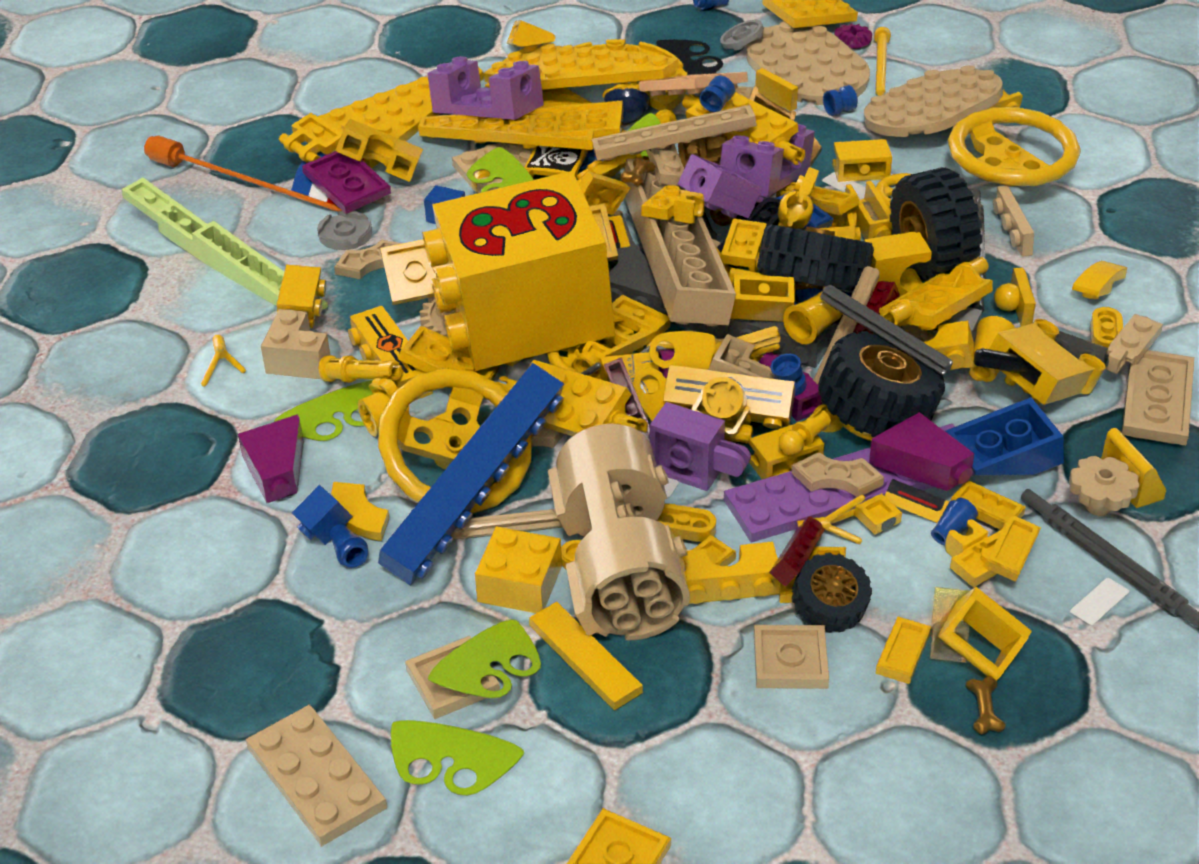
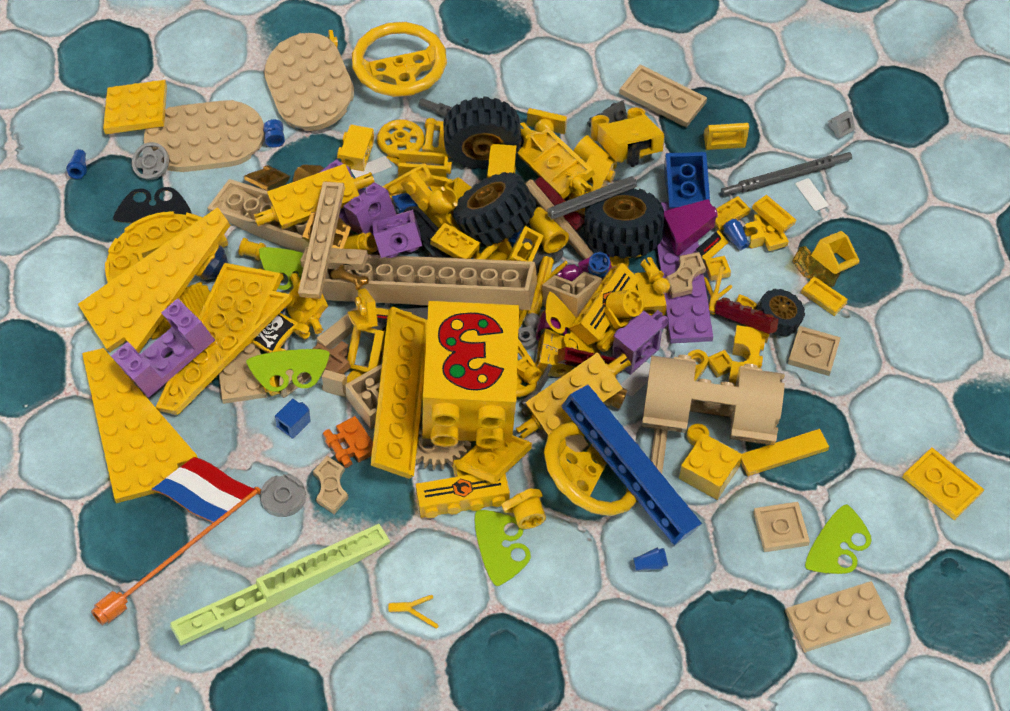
camera: 75 degrees left, 15 degrees up
magenta slope [238,414,304,503] -> none
tan brick [261,309,330,380] -> none
yellow brick [277,264,326,328] -> none
yellow plate [279,113,342,163] -> none
blue brick [292,484,353,545] -> none
magenta tile [302,151,391,214] -> none
yellow pin [318,355,402,383] -> none
yellow tile [331,482,389,541] -> none
yellow arch [336,119,423,182] -> none
lime piece [428,619,541,698] -> none
yellow tile [507,20,555,47] -> none
light nougat plate [639,72,748,96] -> none
yellow plate [641,185,704,224] -> none
blue wheel [699,75,735,113] -> none
yellow tile [755,68,798,111] -> none
magenta gear [834,23,872,49] -> none
yellow bar [874,27,891,96] -> none
pearl gold piece [966,677,1006,734] -> none
tan plate [993,185,1034,257] -> none
tan plant [1069,456,1139,516] -> none
yellow slope [1072,260,1128,299] -> none
yellow plate [1090,307,1123,348] -> none
tan hinge [1106,314,1163,374] -> none

